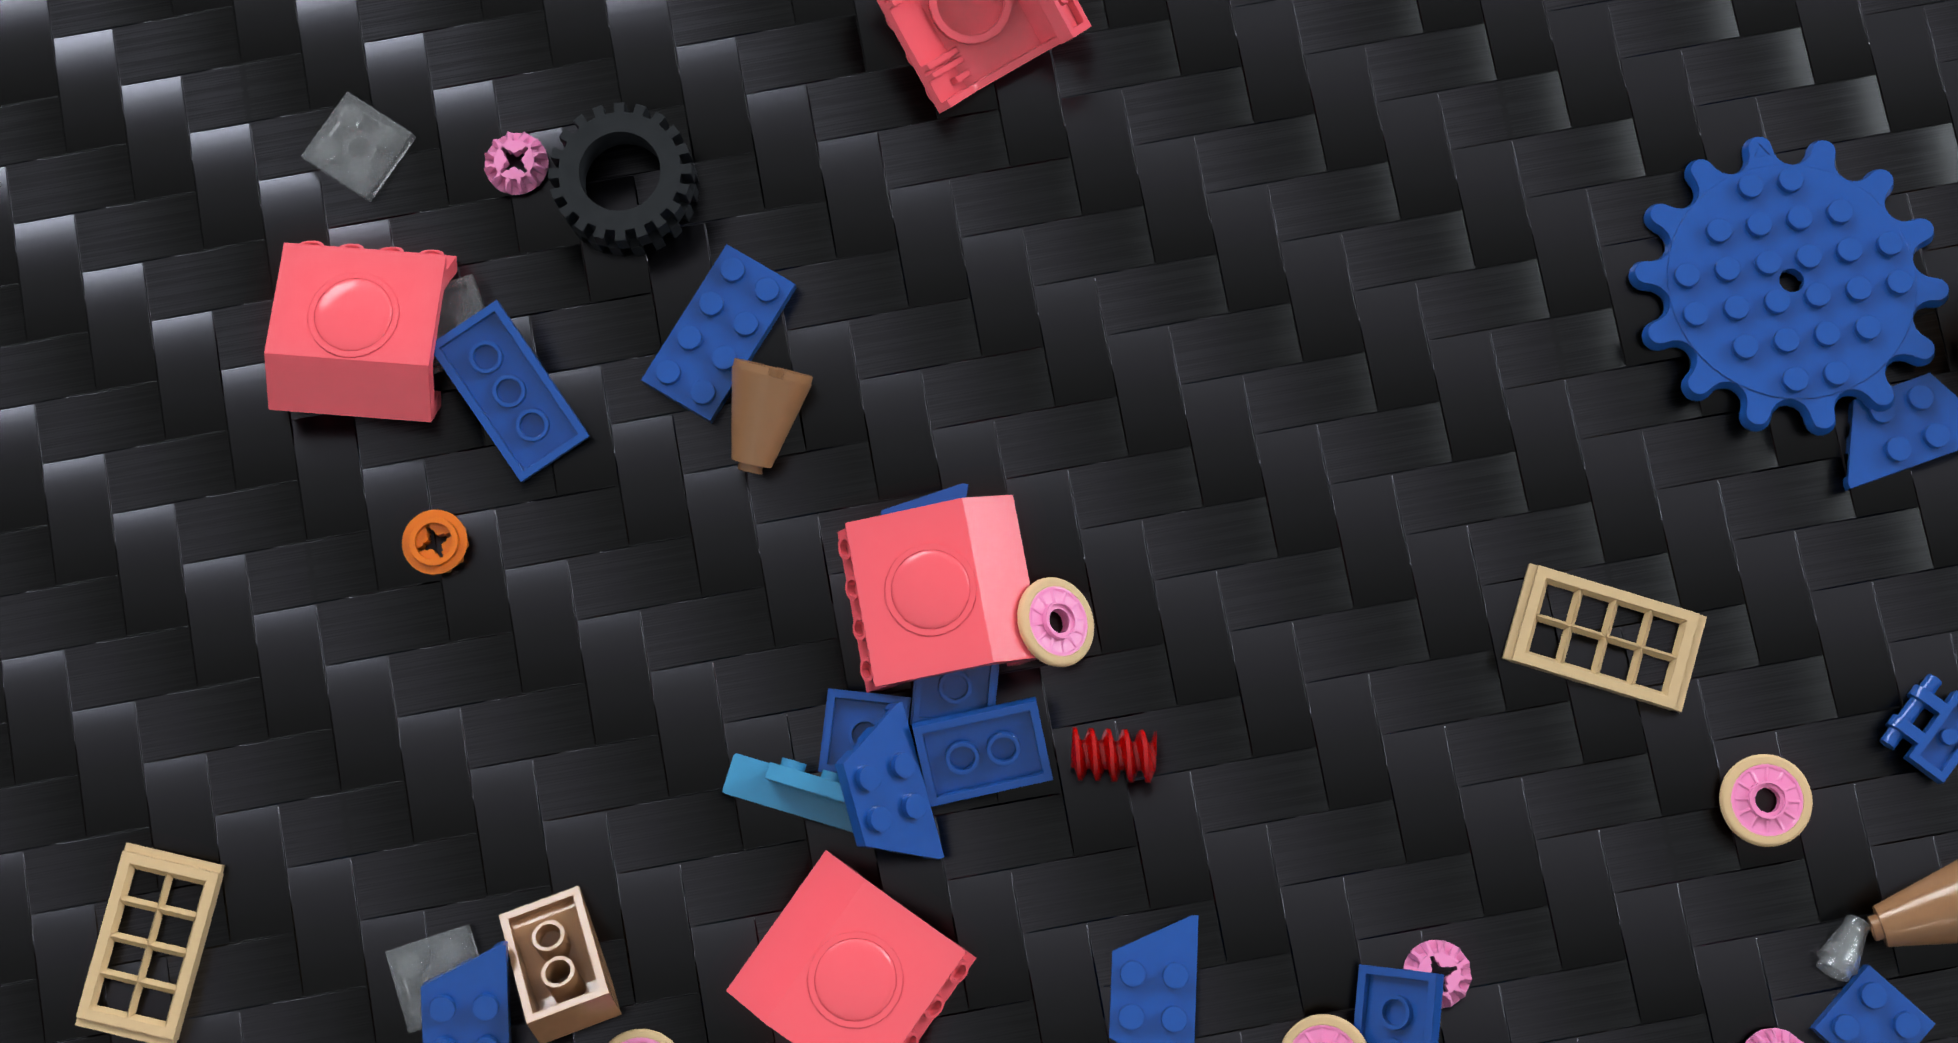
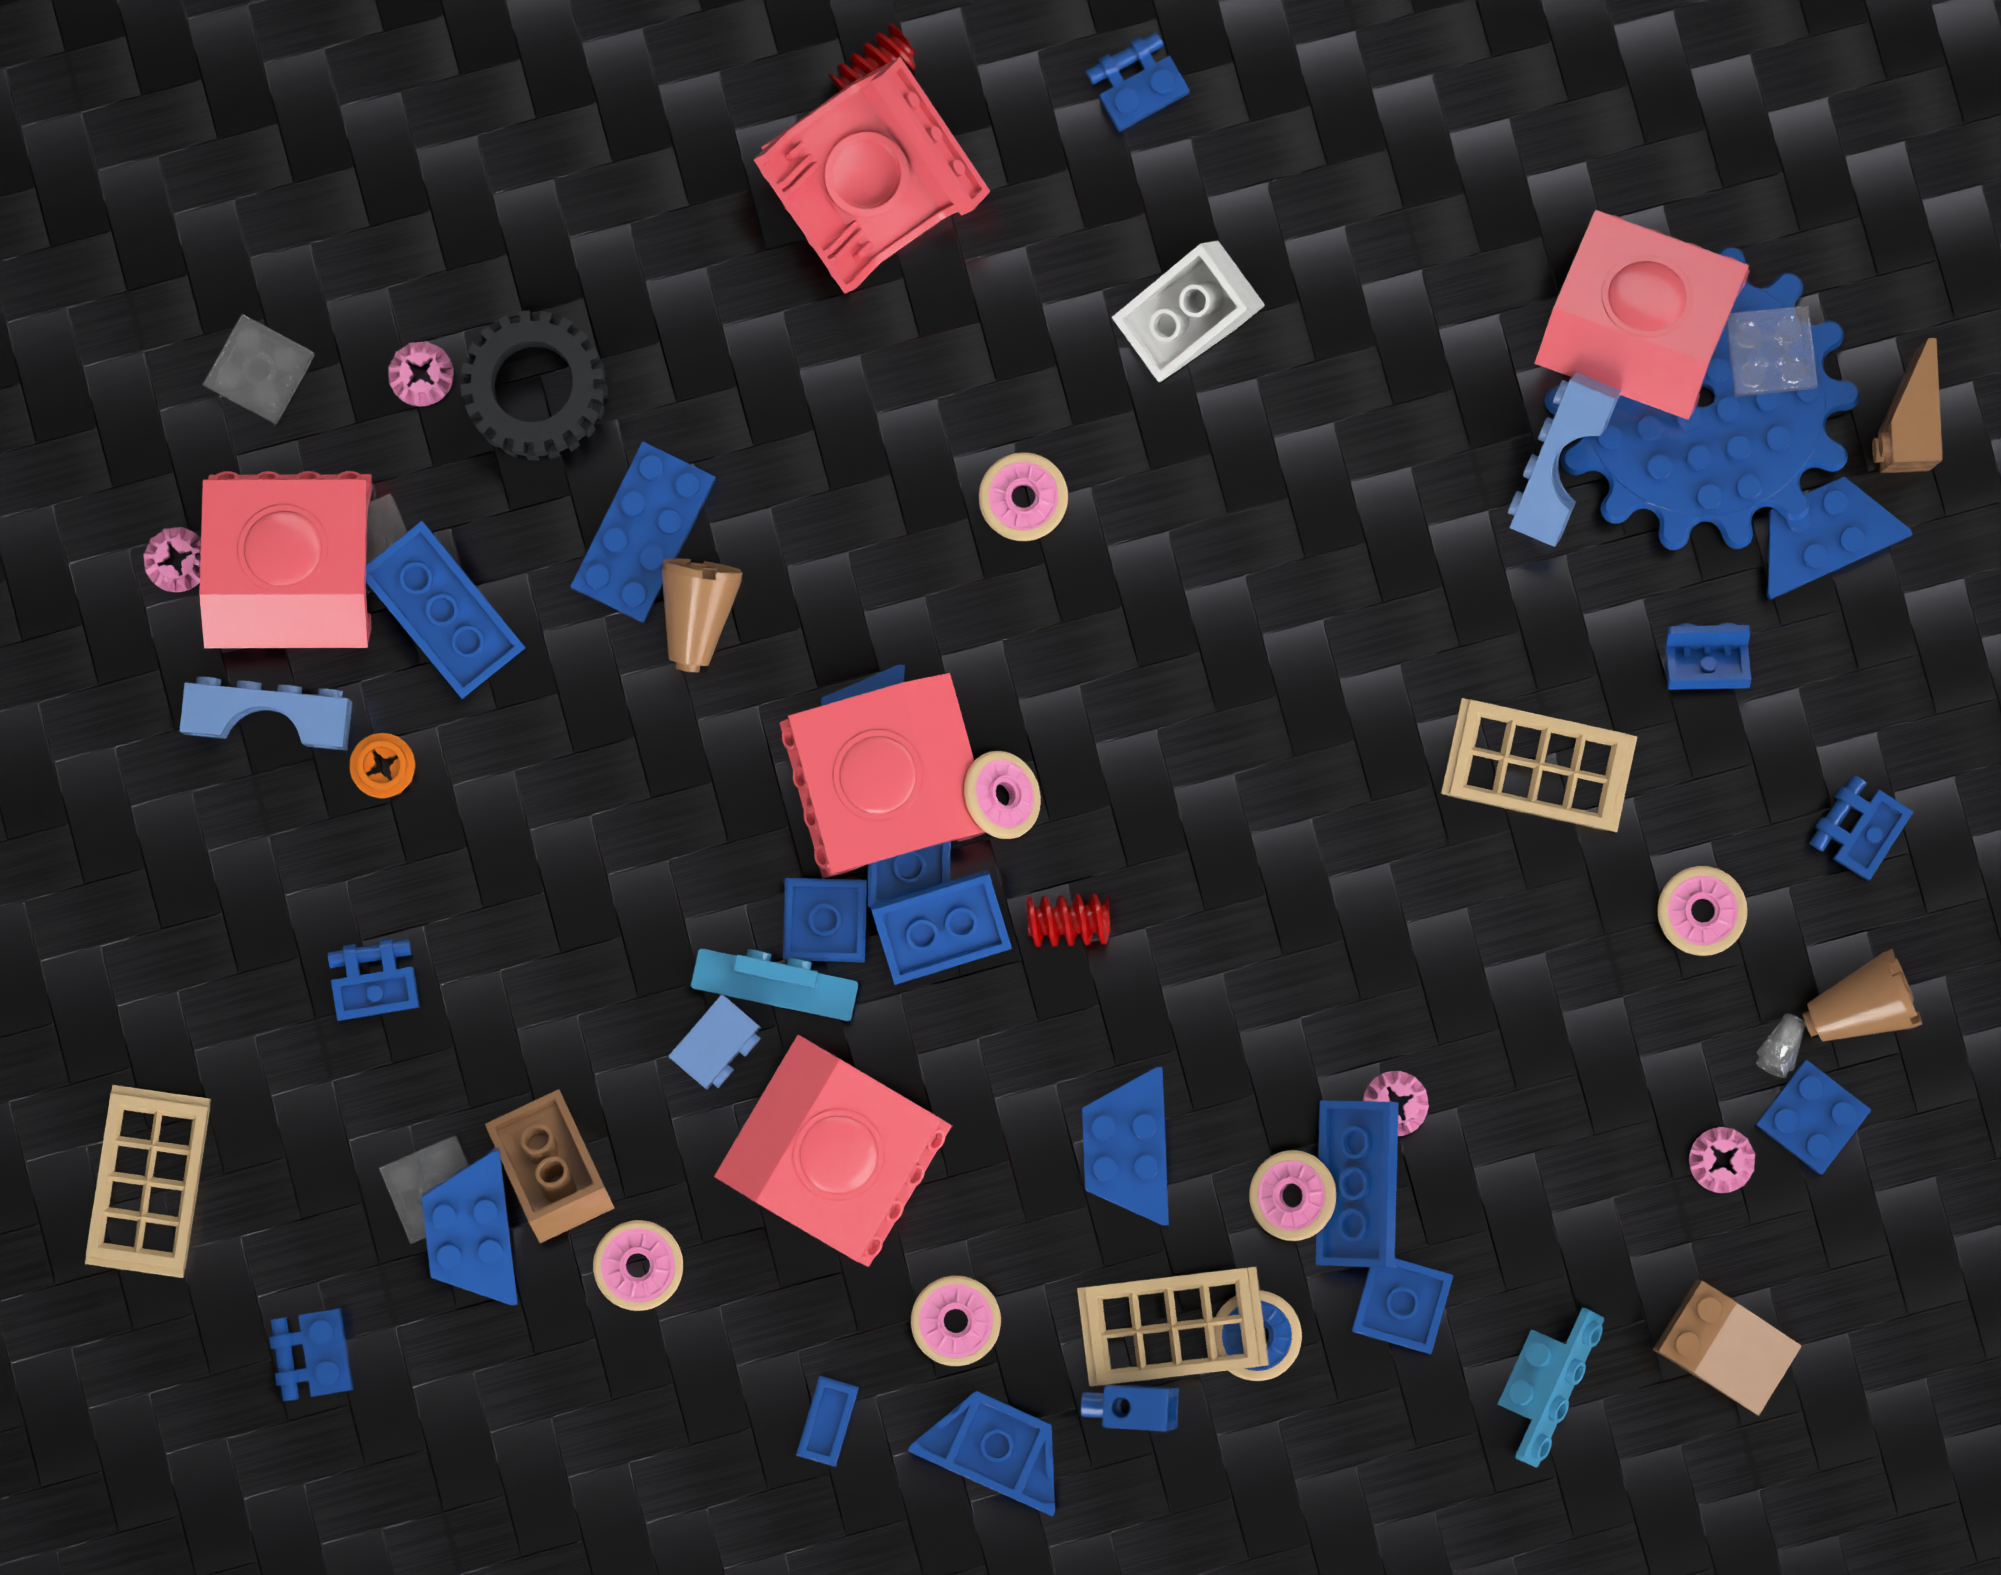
camera: 10 degrees left, 5 degrees up
blue wing [835,702,944,859] -> none
none -> bright pink gear [143,527,201,592]
none -> medium blue arch [180,677,352,750]
none -> blue plate [328,938,420,1021]
none -> medium blue brick [668,994,761,1089]
none -> wheel [979,452,1068,541]
none -> white slope [1112,241,1265,382]
none -> medium blue arch [1508,372,1621,547]
none -> coral panel [1534,210,1750,420]
none -> blue bracket [1664,623,1751,690]
none -> clear plate [1726,306,1818,397]

